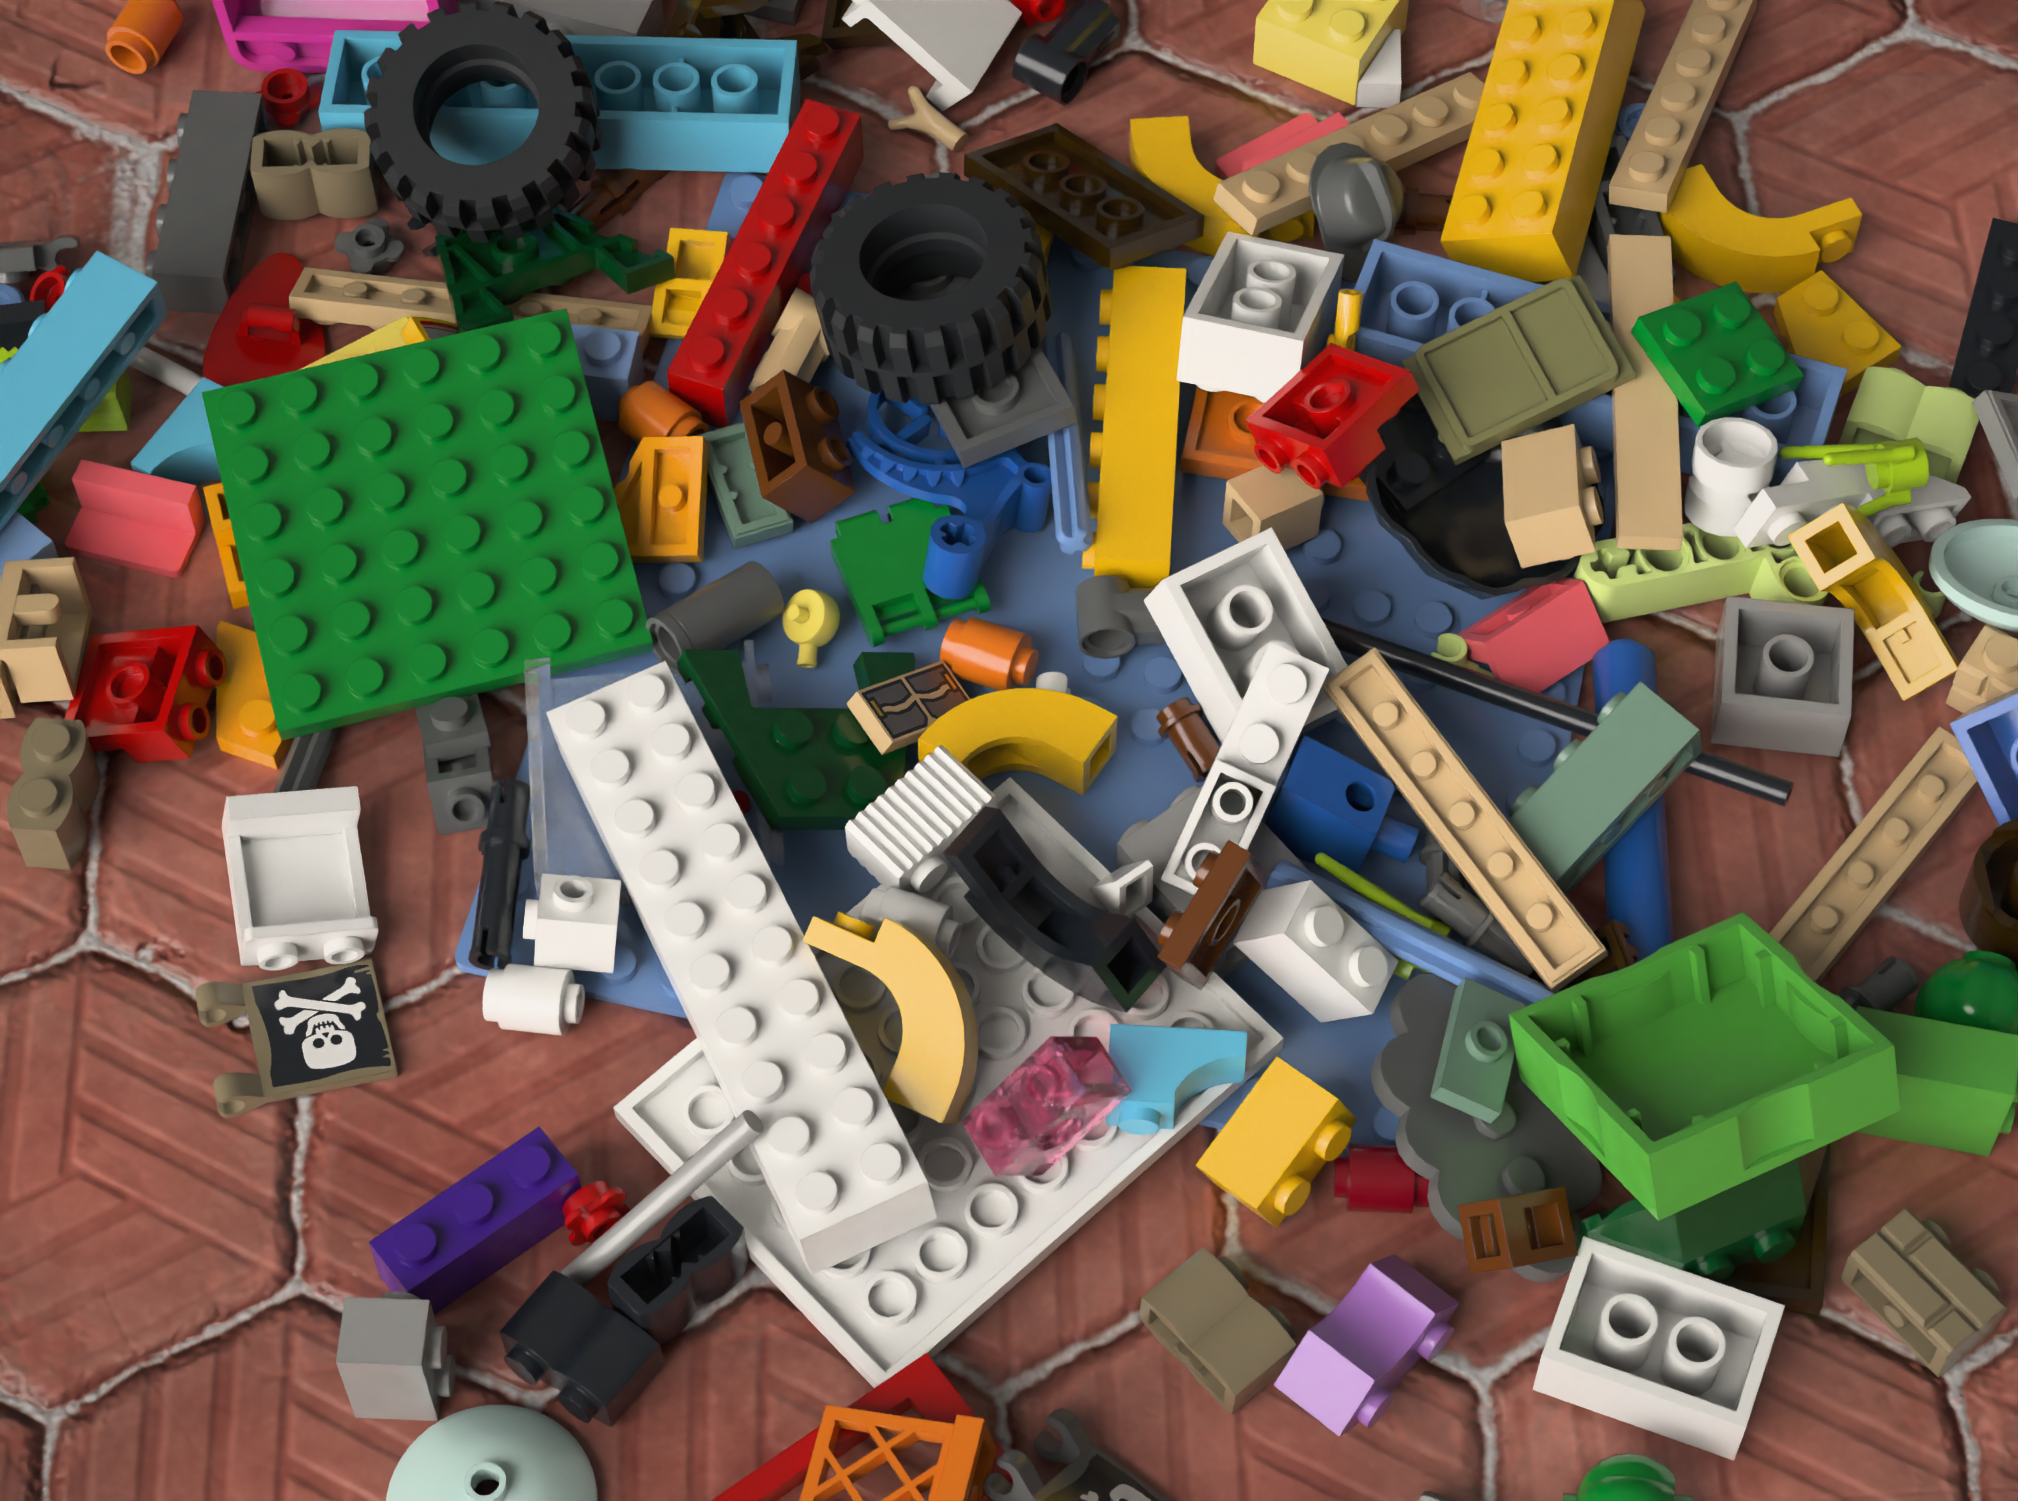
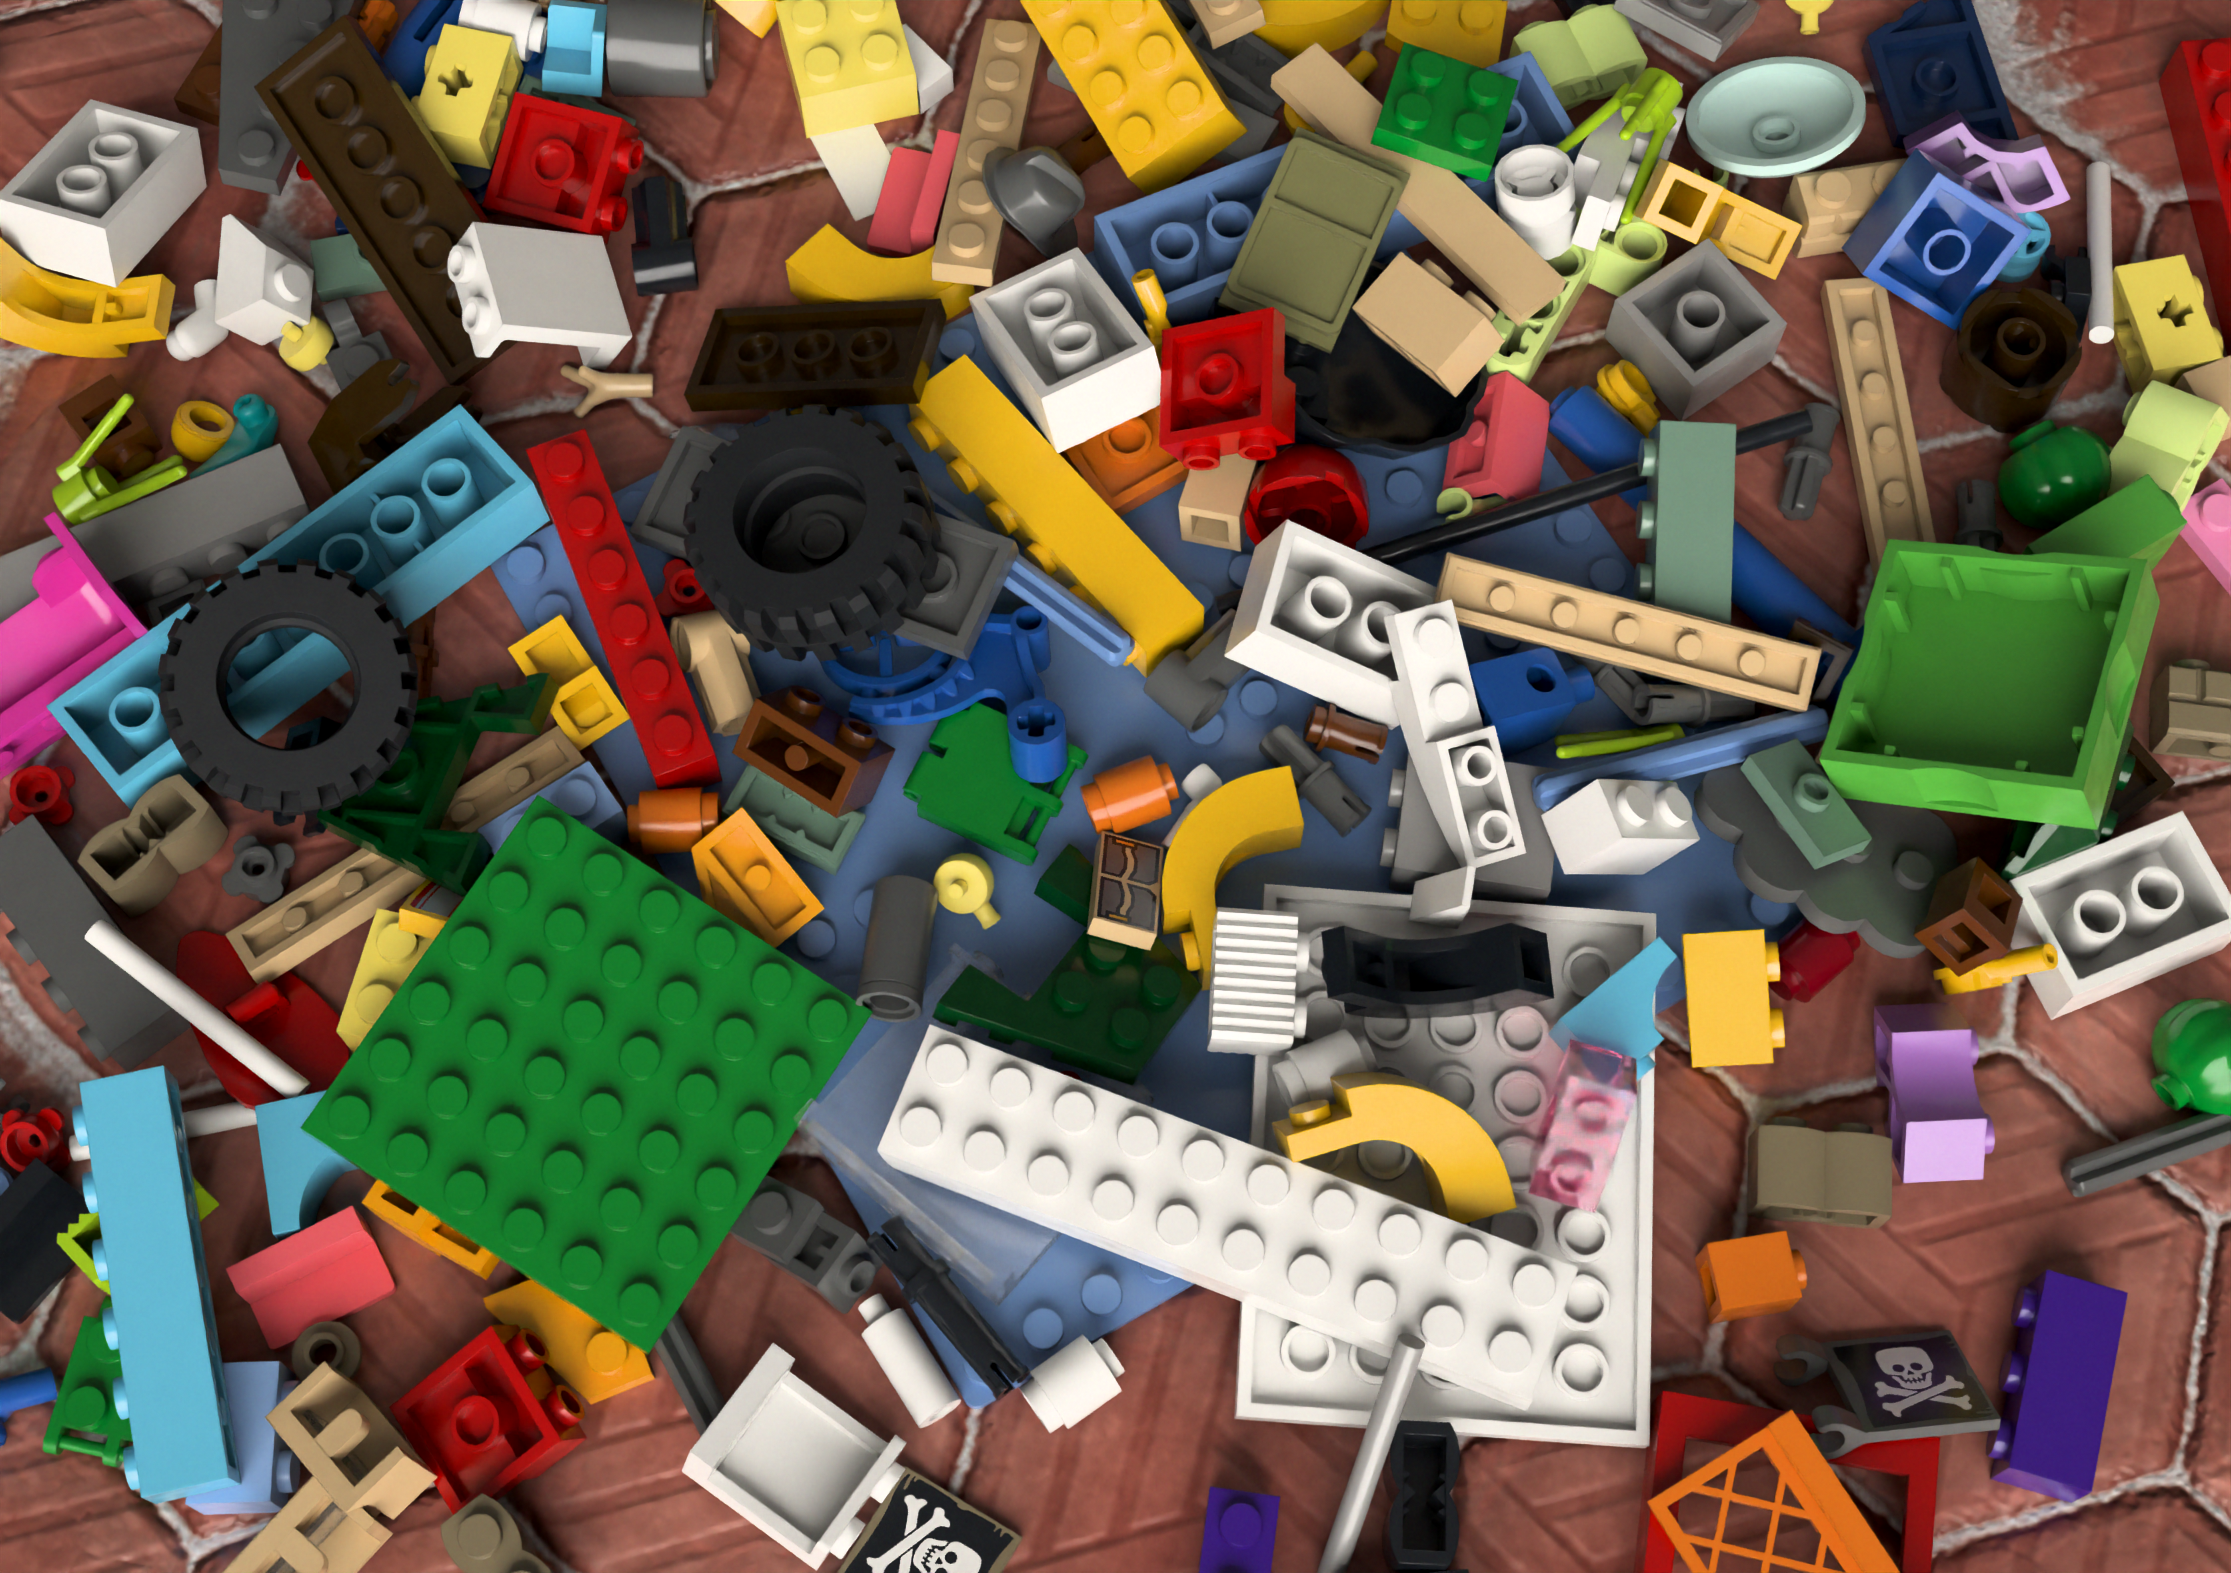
camera: 45 degrees left, 10 degrees up
white brick [523,873,621,973] -> none
red plate [562,1181,630,1246] -> none
reddish brown plate [1157,840,1270,990] -> none
none -> white bar [84,919,311,1099]
none -> dark tan plate [292,1321,362,1381]
none -> white sticker [810,124,891,222]
none -> white cylinder [858,1293,961,1428]
none -> red cylinder [1244,443,1370,550]
none -> dark grey axle [1259,724,1372,838]
none -> yellow plate [1596,360,1661,438]
none -> orange brick [1695,1231,1807,1324]
none -> dark grey axle [1777,403,1840,521]
none -> yellow plate [1933,943,2058,995]

